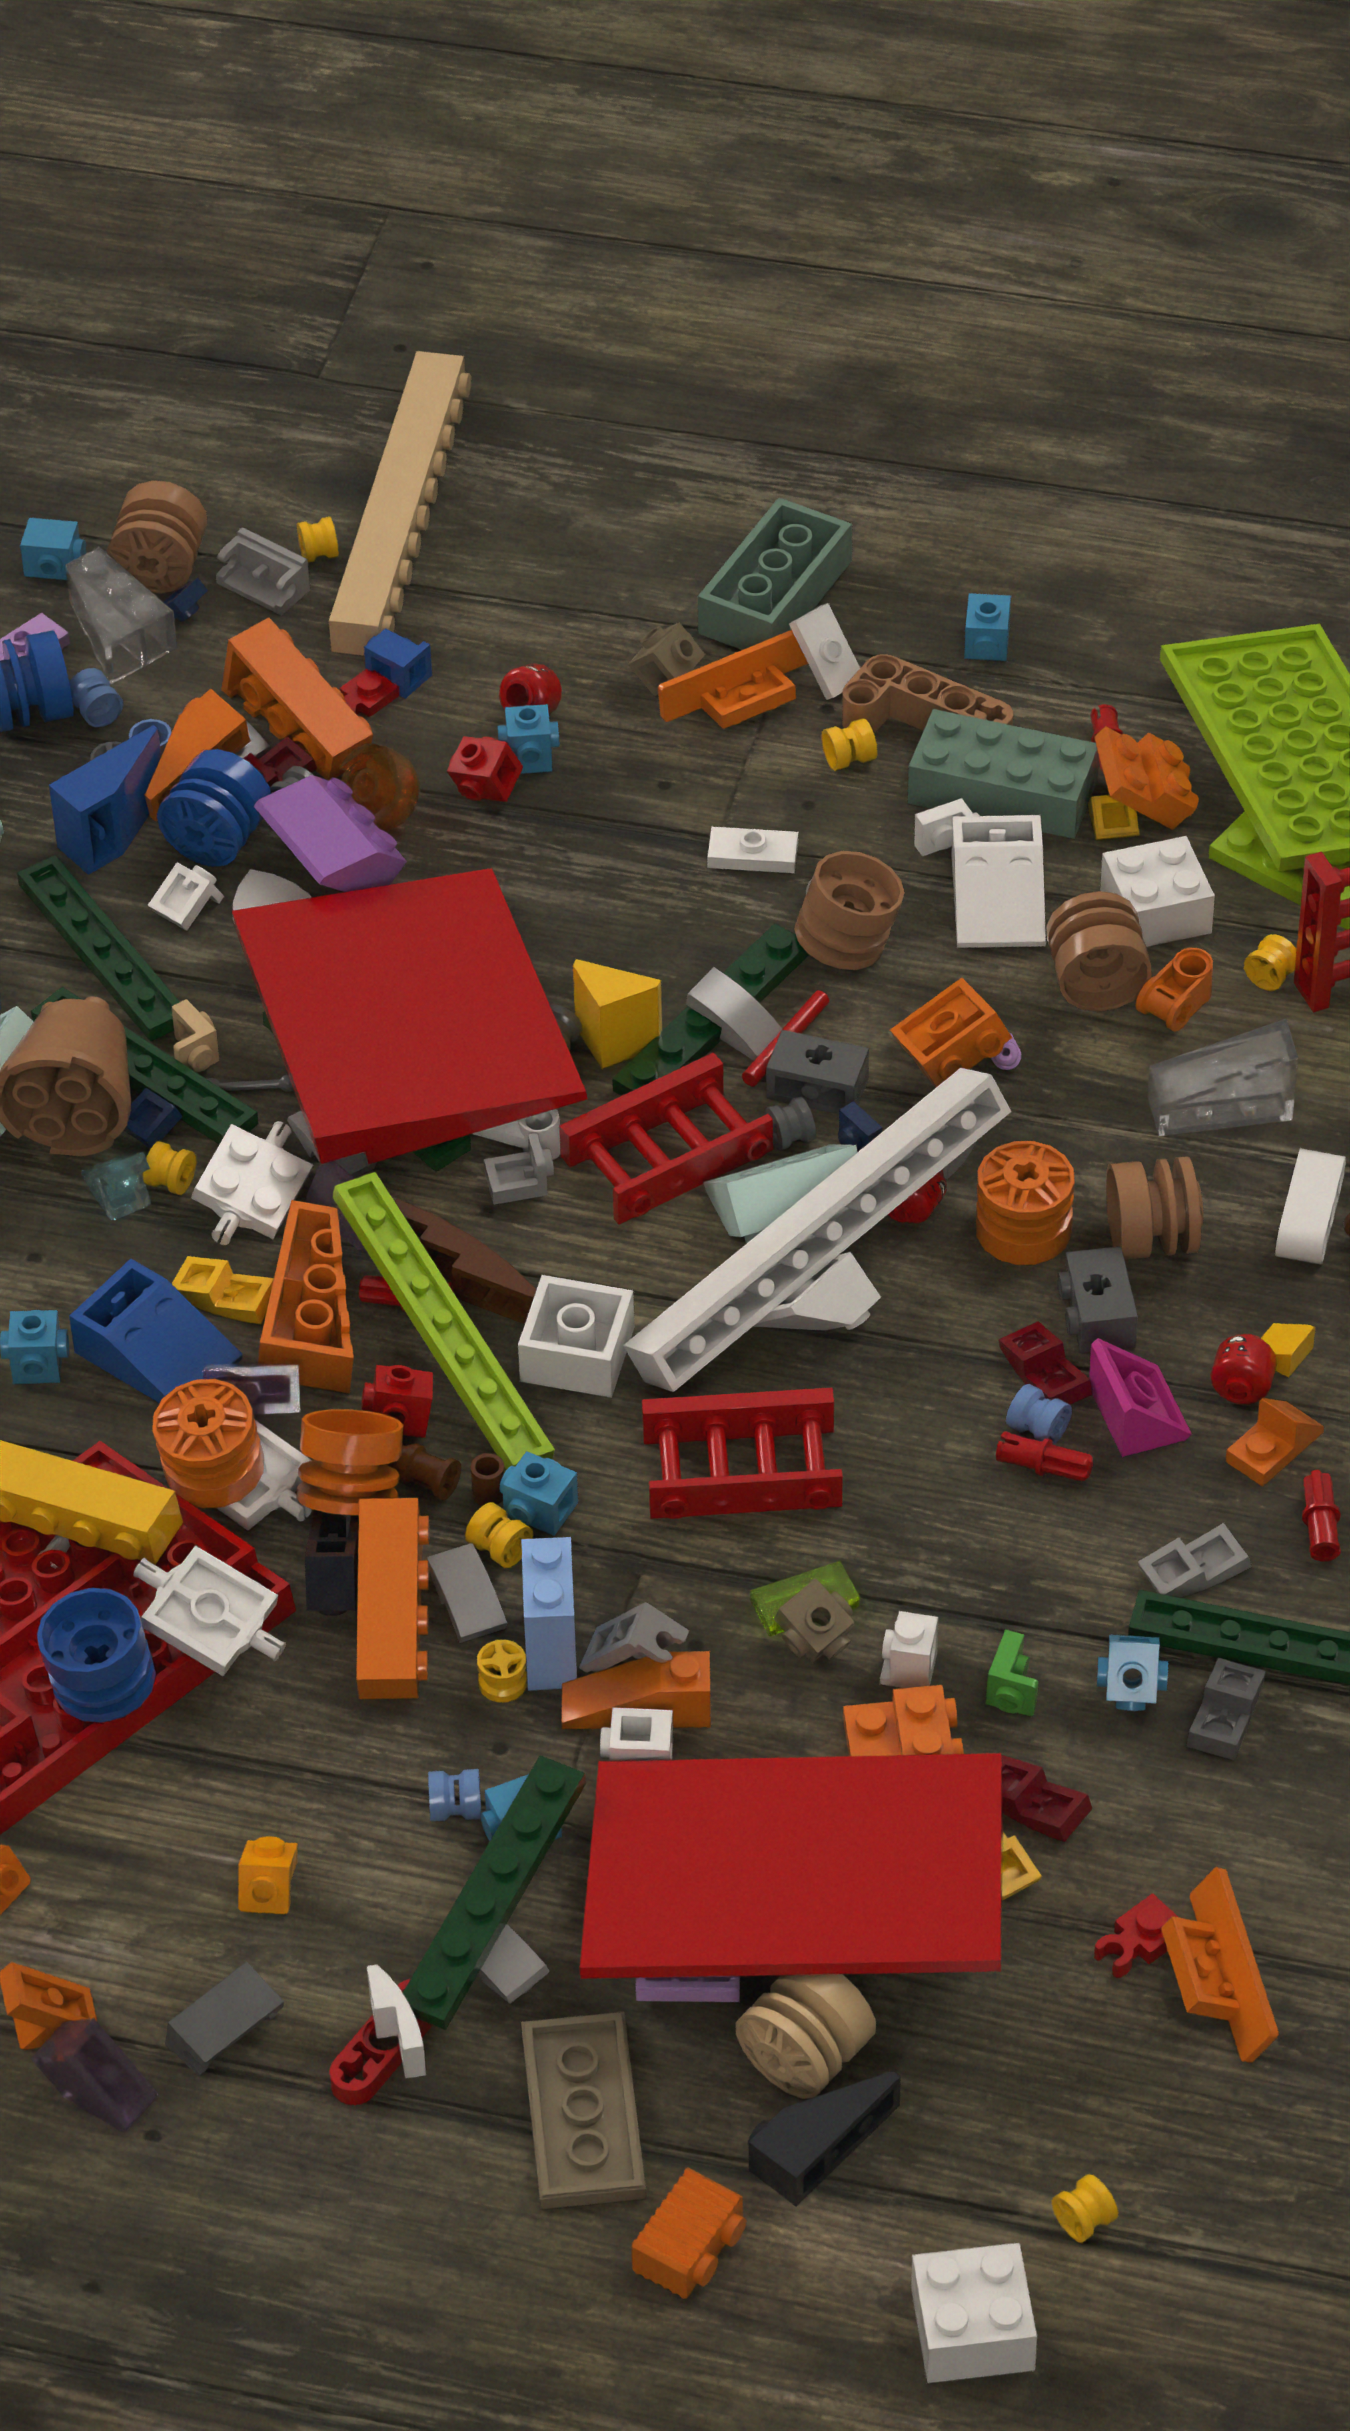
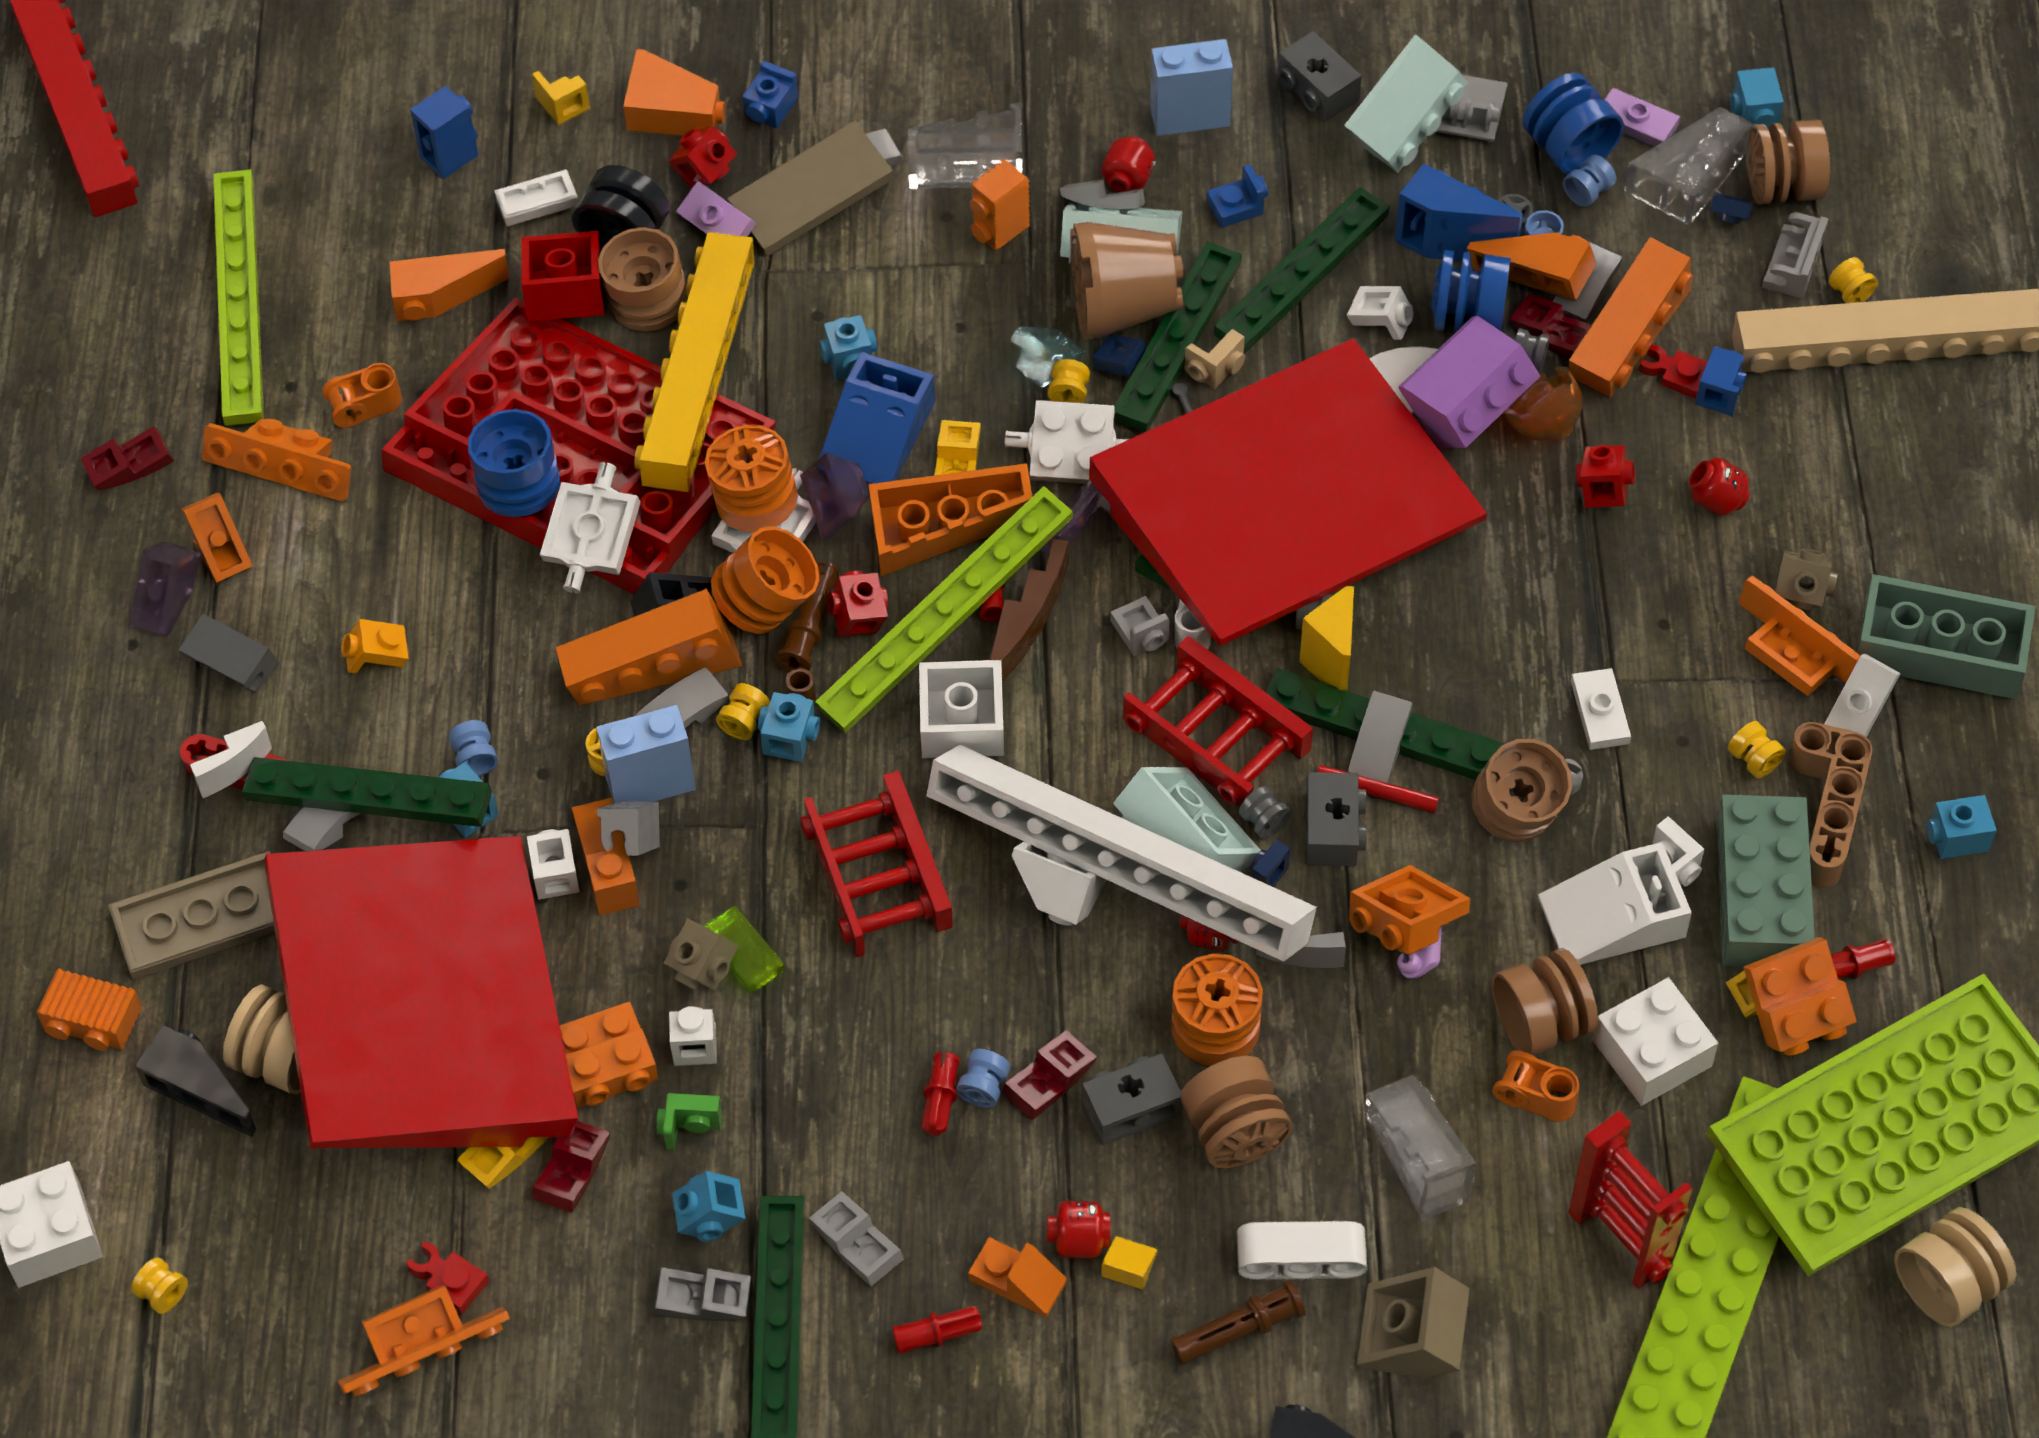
camera: 75 degrees right, 10 degrees up
dark azure brick [498,704,559,774] -> none
dark pink slope [1089,1338,1192,1457] -> none

